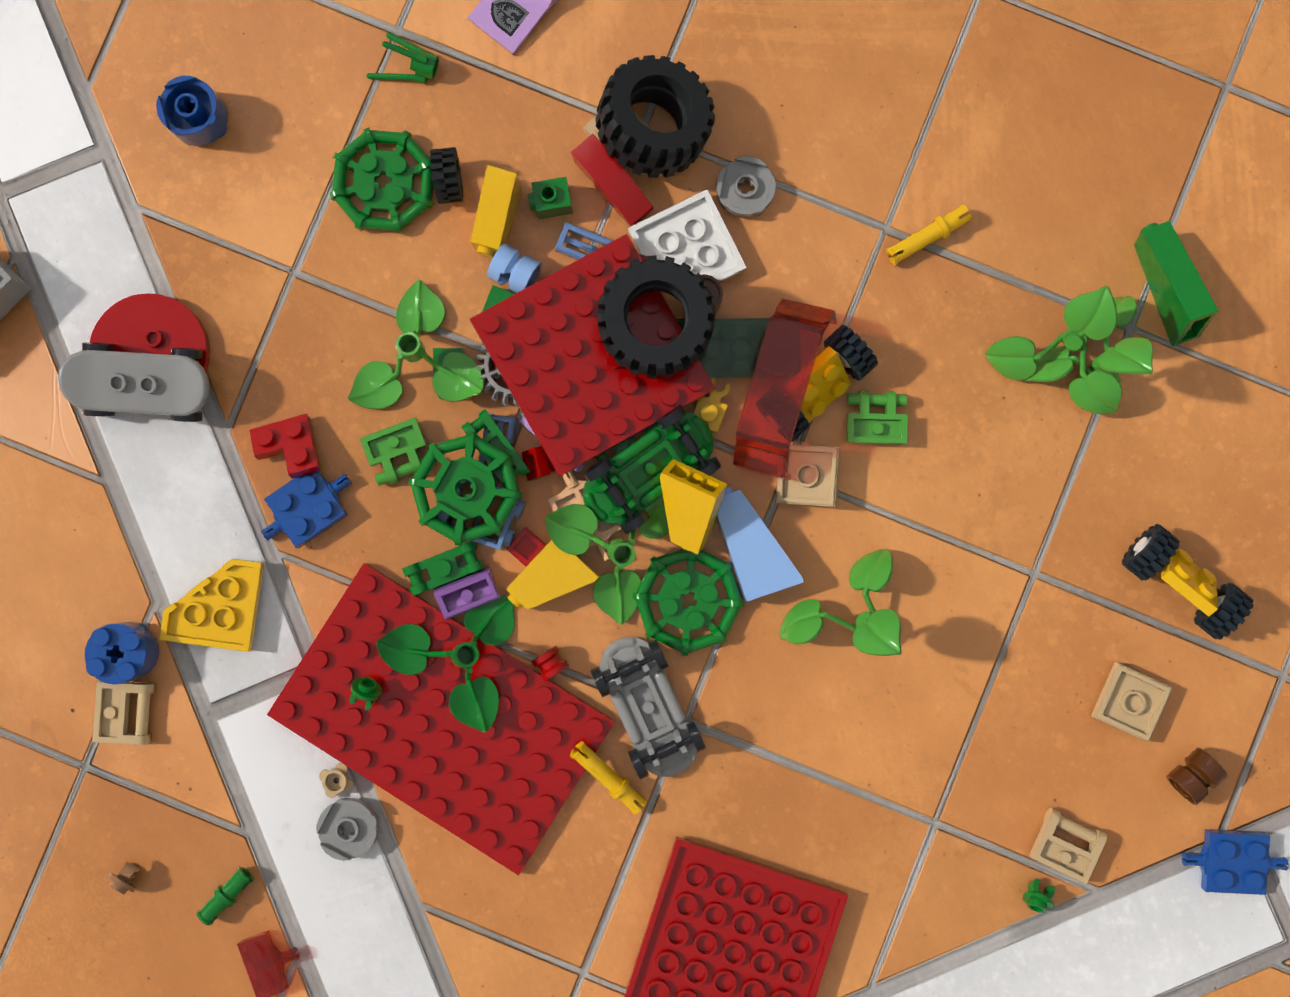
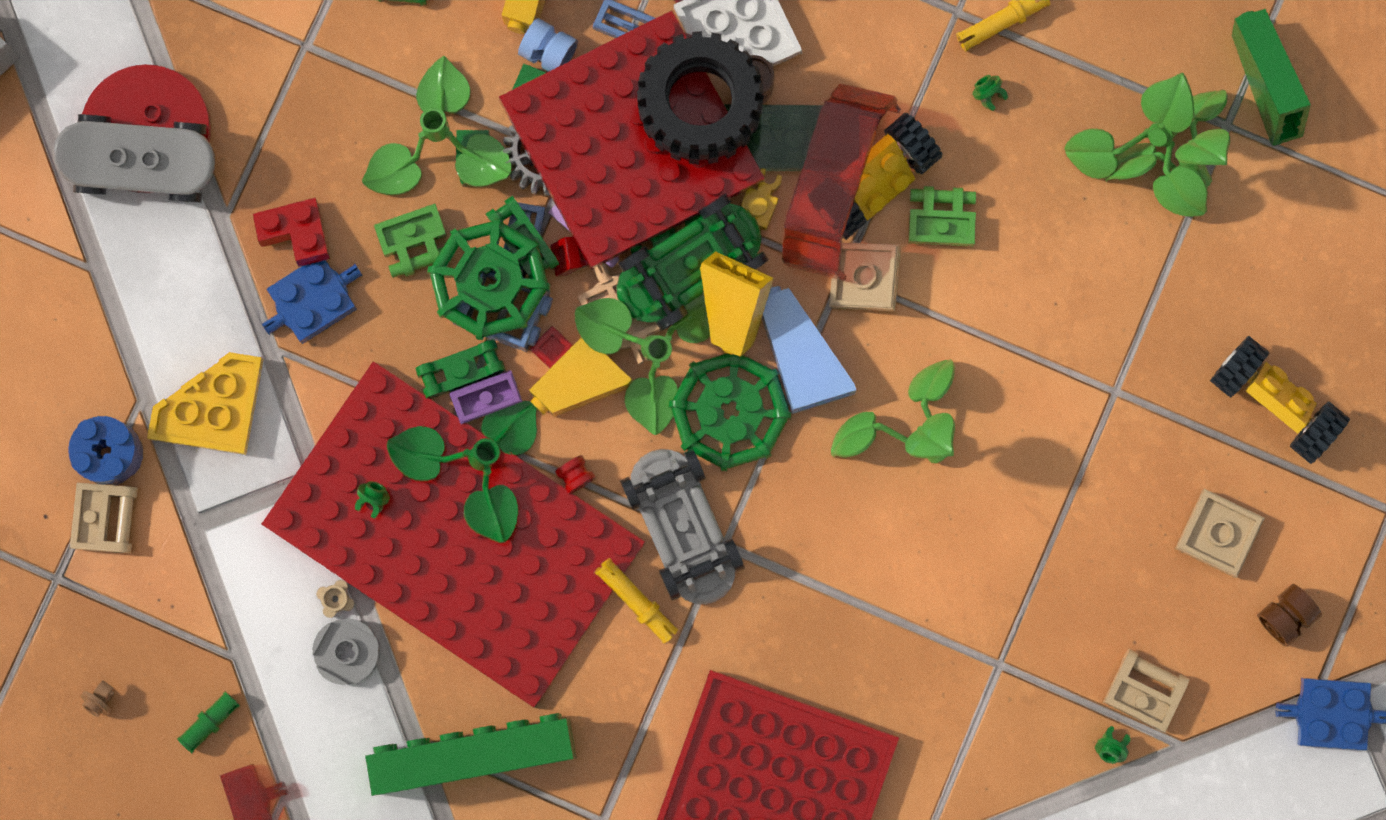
camera: 10 degrees right, 5 degrees down
none -> green brick [365,713,577,796]
none -> green plate [972,75,1008,111]

